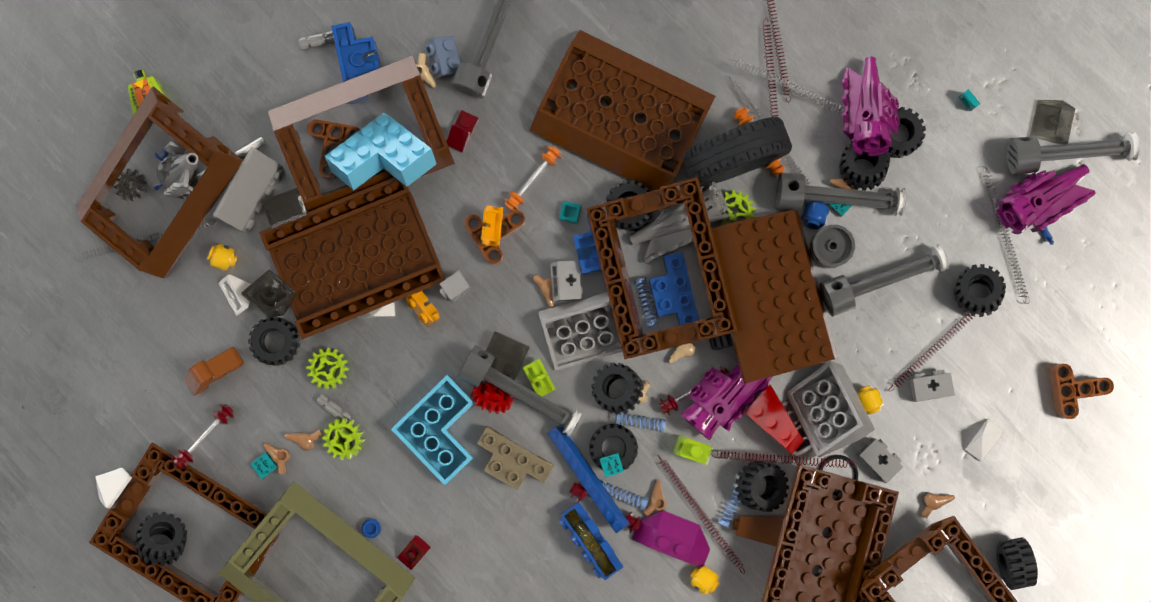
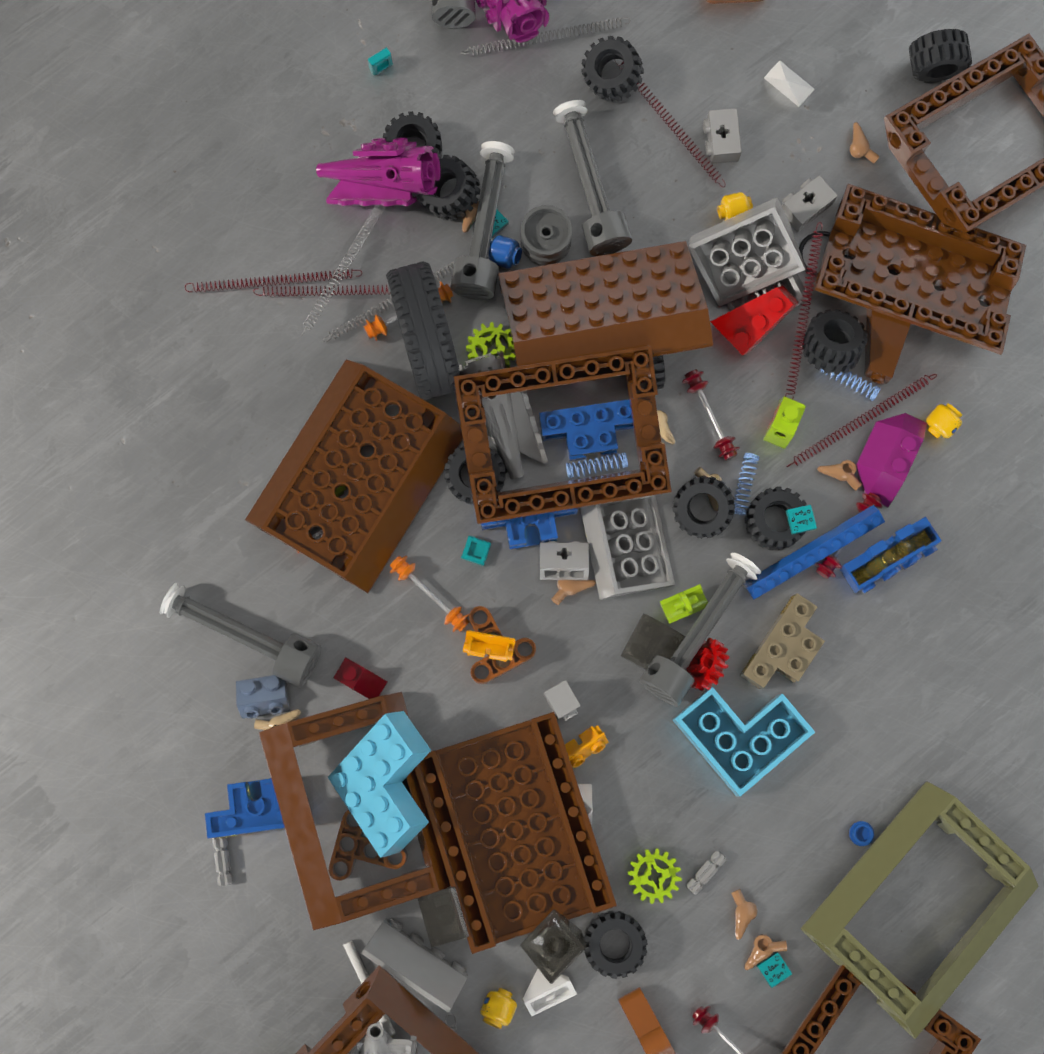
camera: 85 degrees left, 5 degrees down
lime gear [322,417,365,460] -> none
dark red slope [397,535,431,570] -> none
light blue piece [602,481,648,510] -> none
magenta piece [681,365,772,440] -> none

